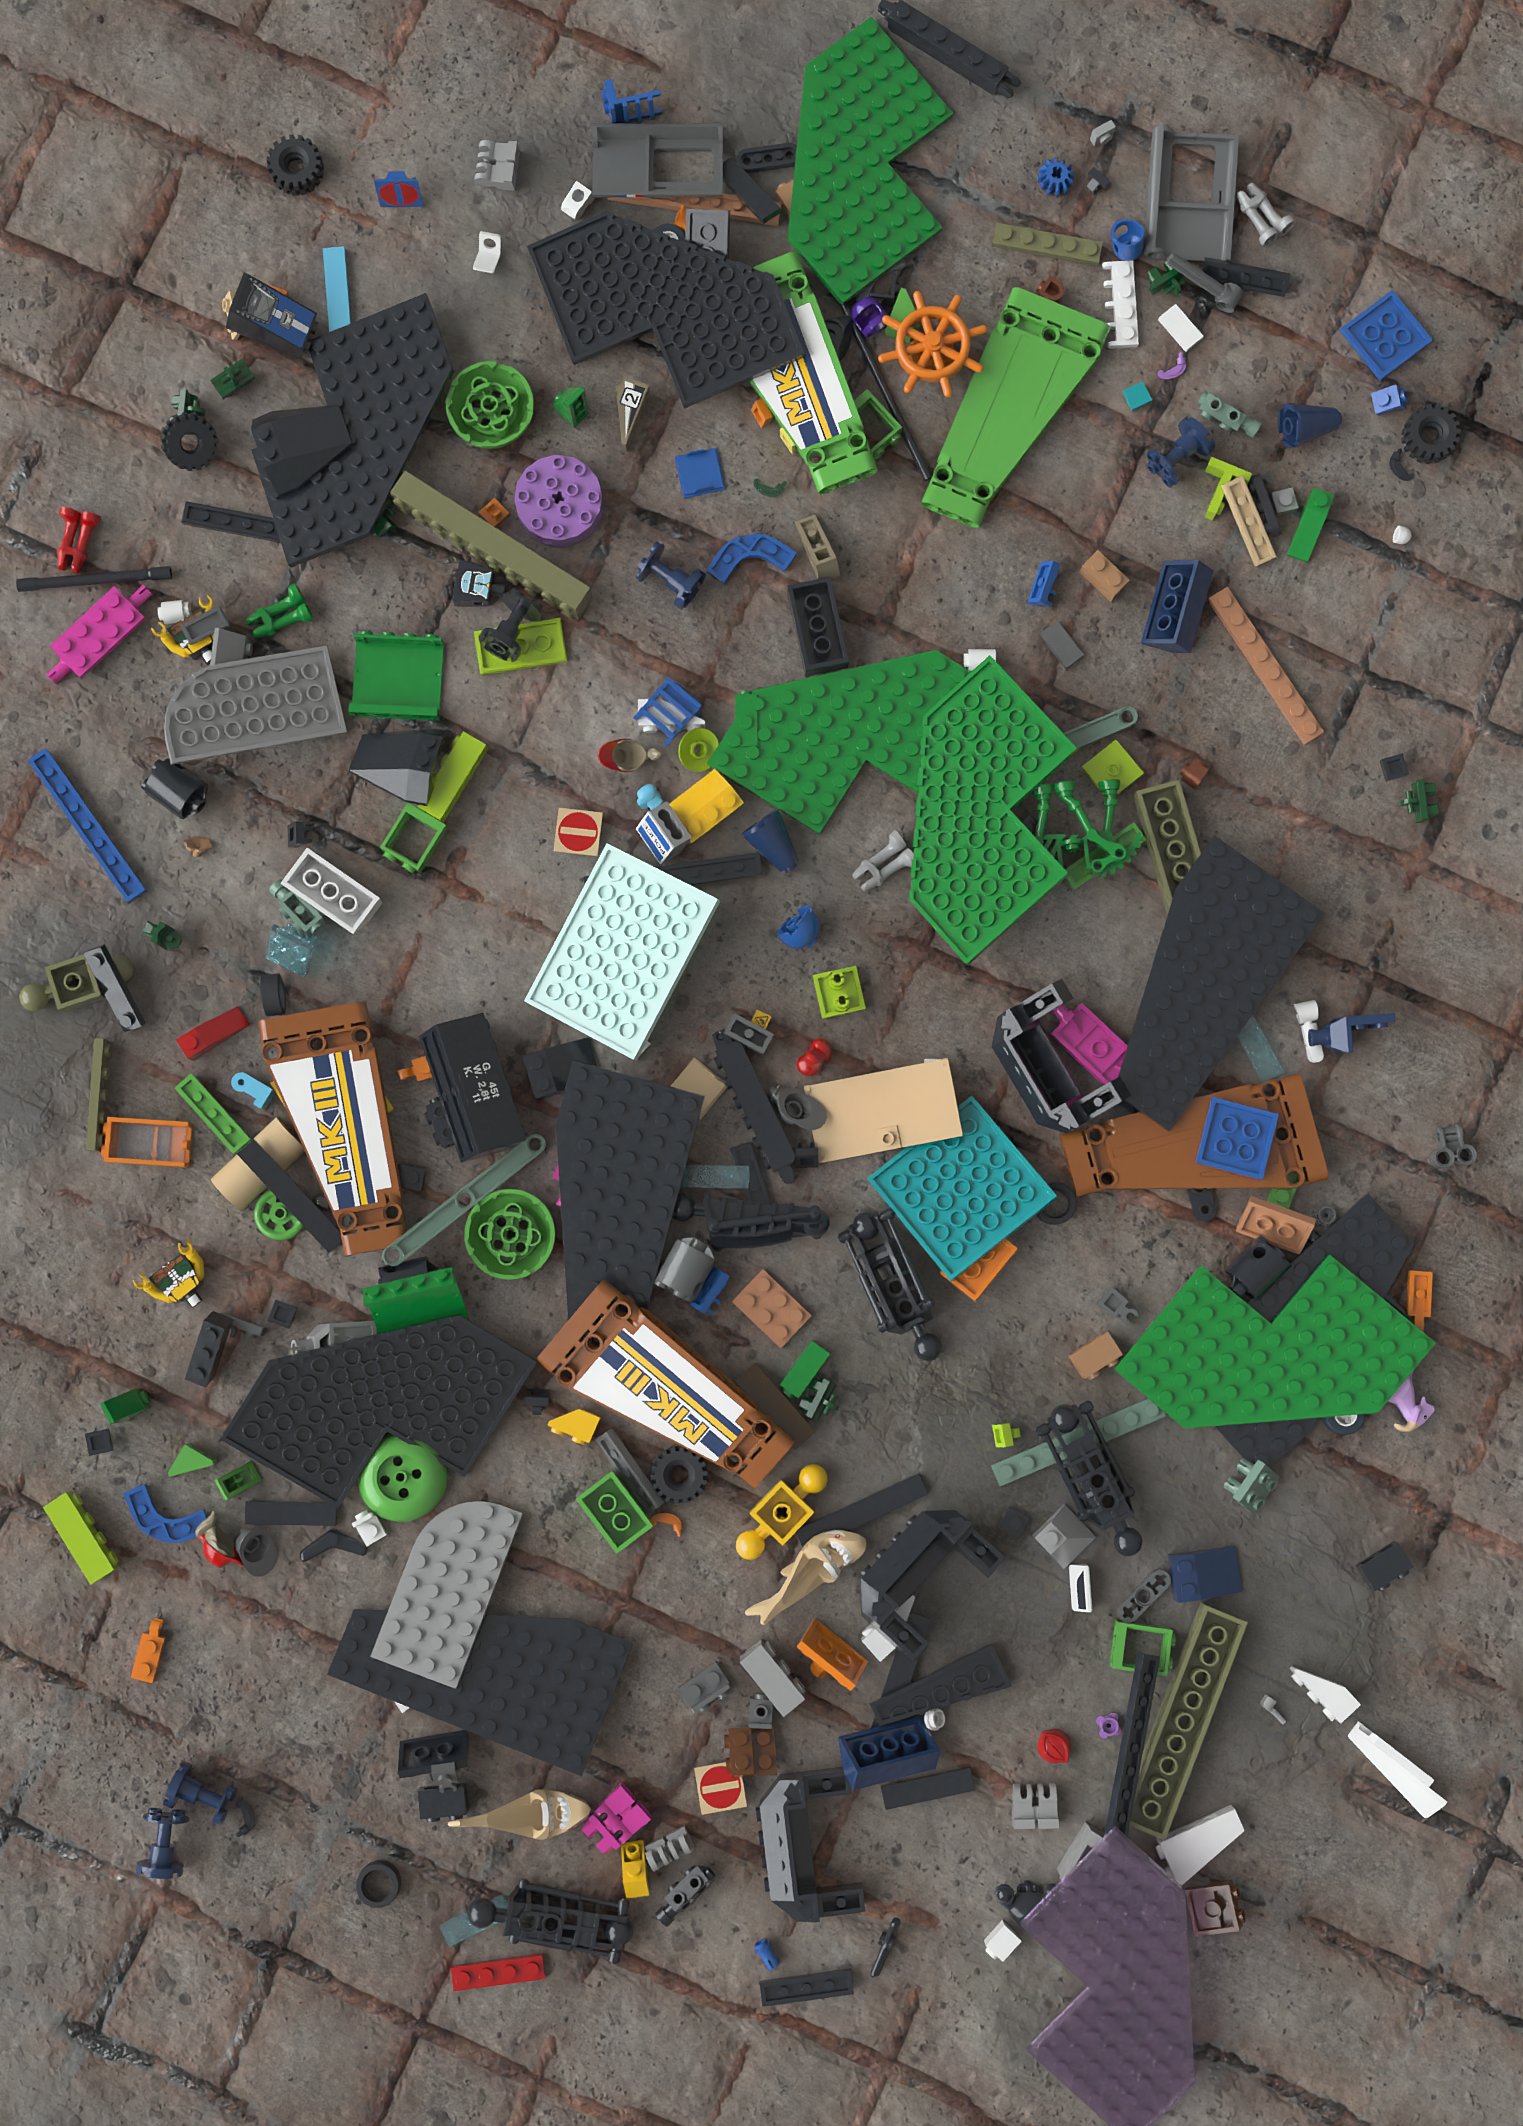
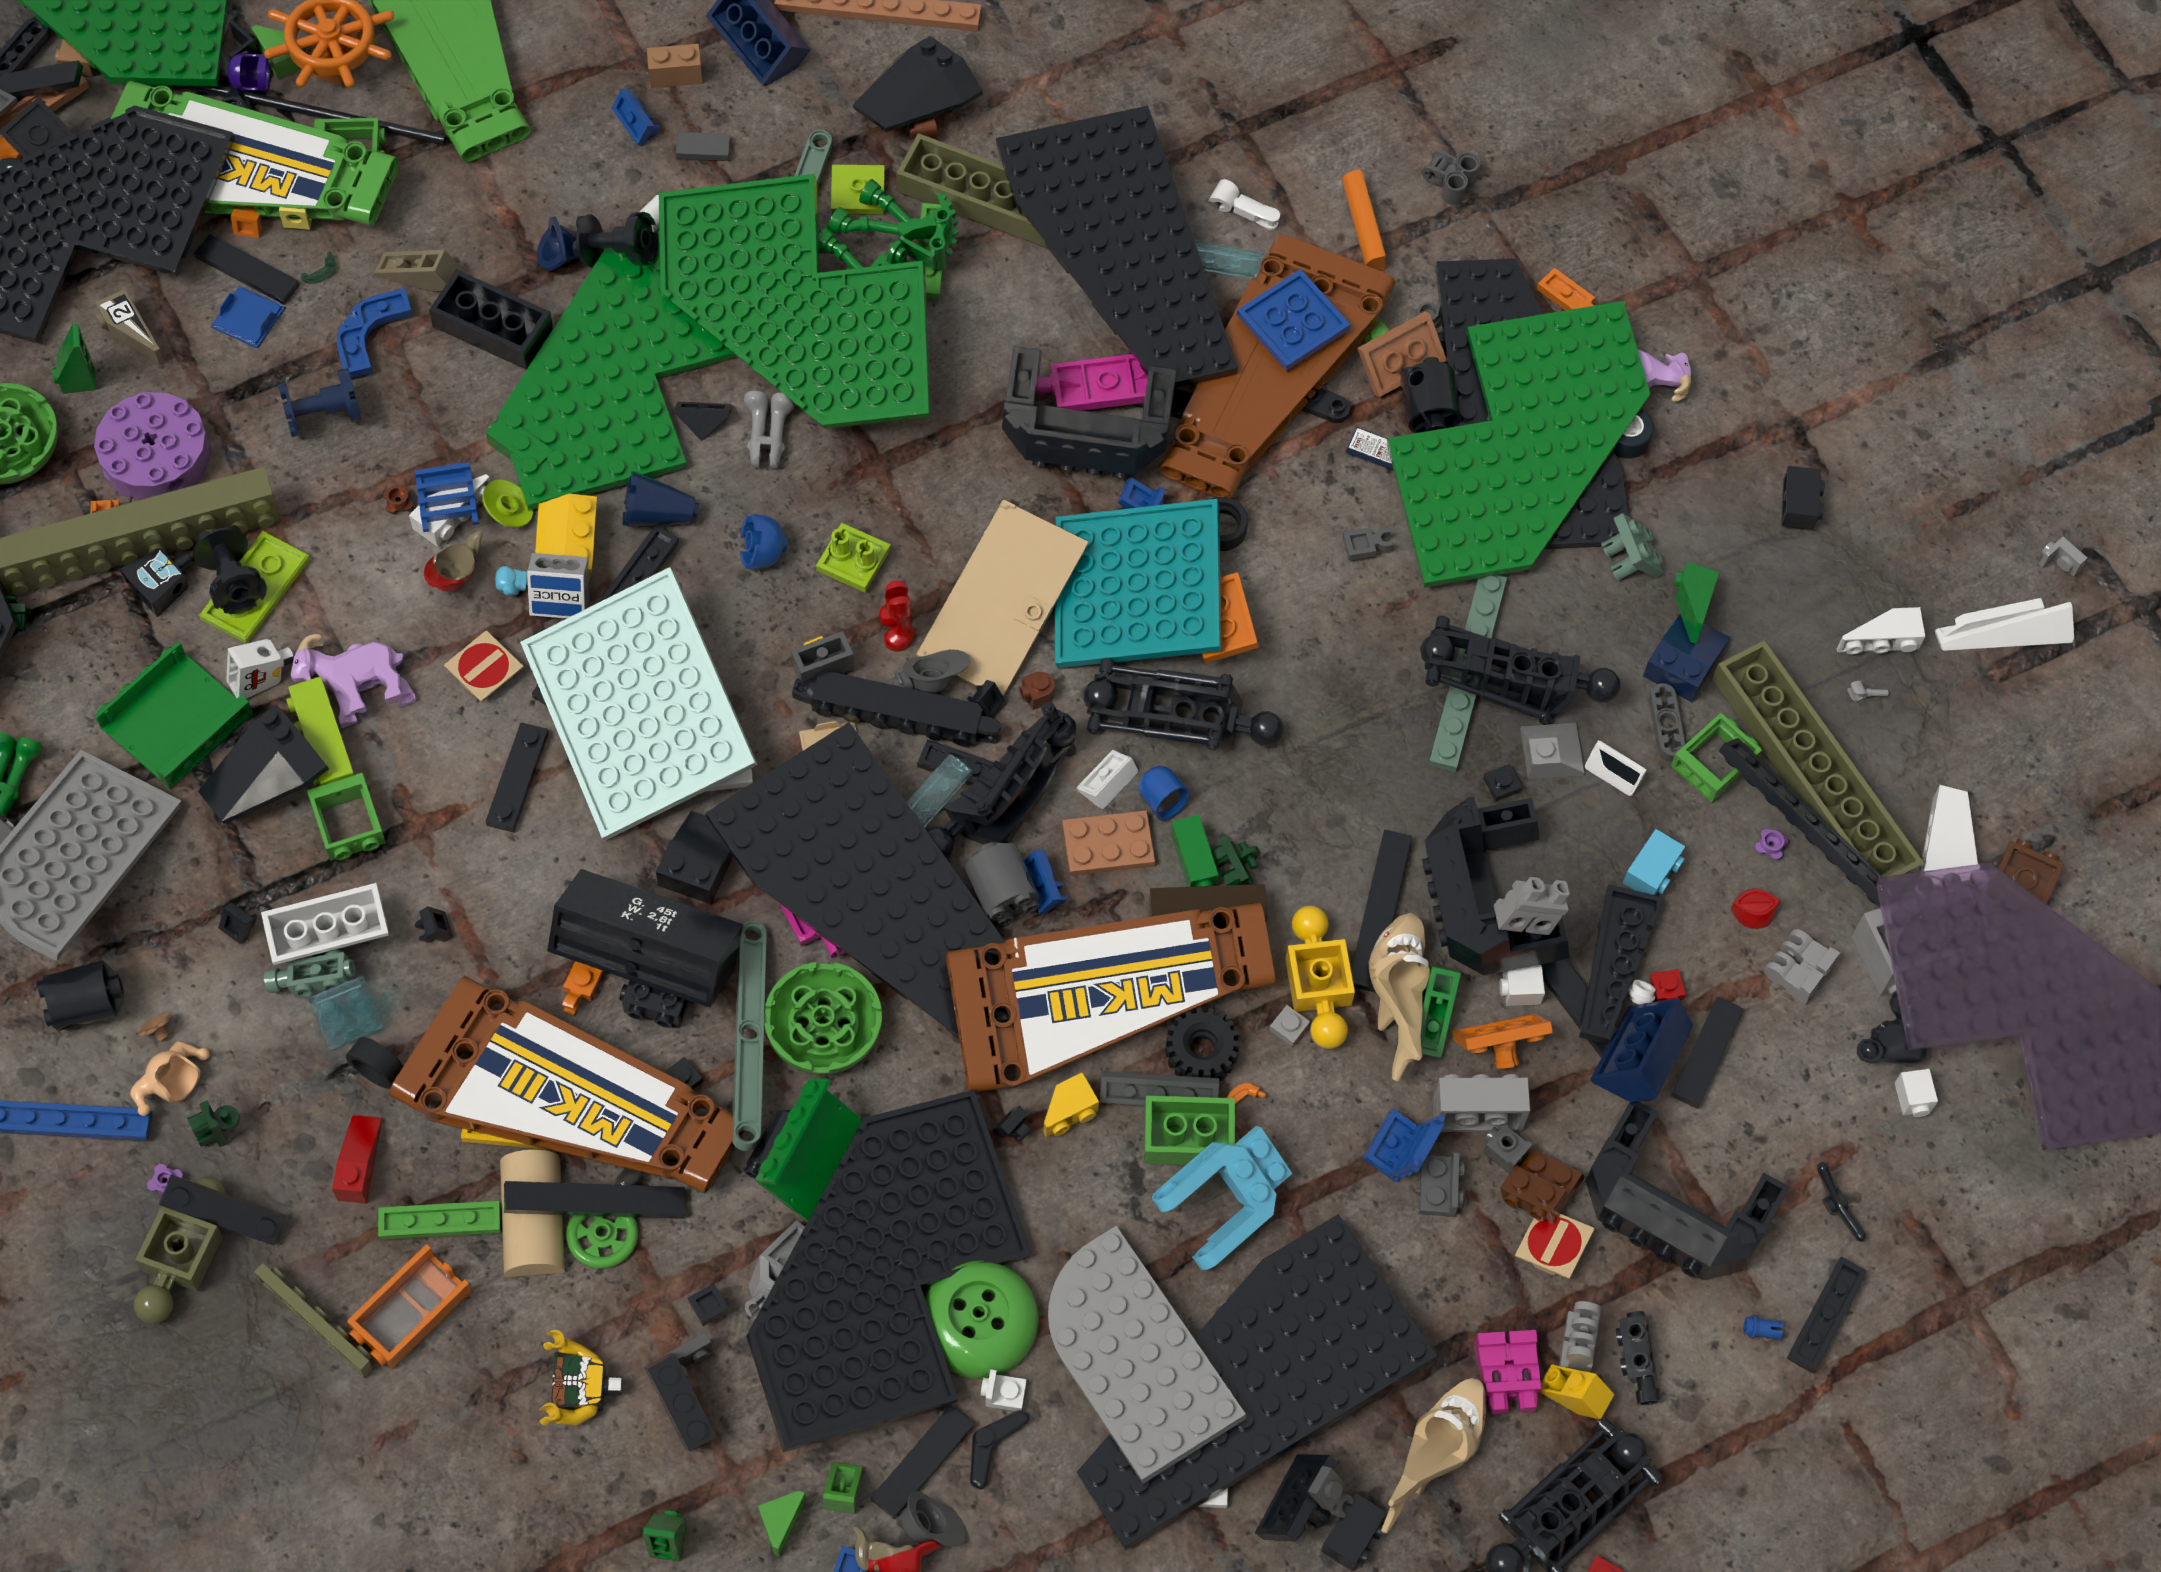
camera: 55 degrees left, 20 degrees down
medium azure leg [231,1072,276,1110] -> none
lime tile [992,1423,1021,1447] -> none
medium nougat brick [1068,1331,1123,1380] -> none
dark blue plate [1308,1013,1395,1054] -> none
none -> light nougat piece [130,1041,210,1116]
none -> medium lavender plate [147,1164,183,1194]
none -> black tile [194,234,299,305]
none -> white torso [226,639,294,699]
none -> lavender animal [291,634,416,728]
none -> copper plate [383,486,413,514]
none -> black tile [414,906,453,943]
none -> black plate [486,722,549,833]
none -> dark blue helmet [537,216,580,271]
none -> black piece [573,212,659,268]
none -> black slope [675,401,732,441]
none -> black wedge [853,36,983,132]
none -> copper plate [1019,671,1055,710]
none -> white slope [1076,750,1138,809]
none -> blue bracket [1117,477,1165,509]
none -> blue helmet [1138,766,1189,821]
none -> medium azure plate [1152,1126,1292,1270]
none -> light grey plate [1269,1005,1310,1047]
none -> orange brick [1342,169,1386,271]
none -> tile [1346,427,1393,471]
none -> blue plate [1362,1109,1445,1182]
none -> green slope [1420,964,1461,1058]
none -> light grey hips [1494,877,1570,935]
none -> medium azure brick [1623,829,1685,895]
none -> red plate [1649,969,1686,1002]
none -> green slope [1674,562,1719,644]
none -> light grey bracket [2039,537,2087,577]

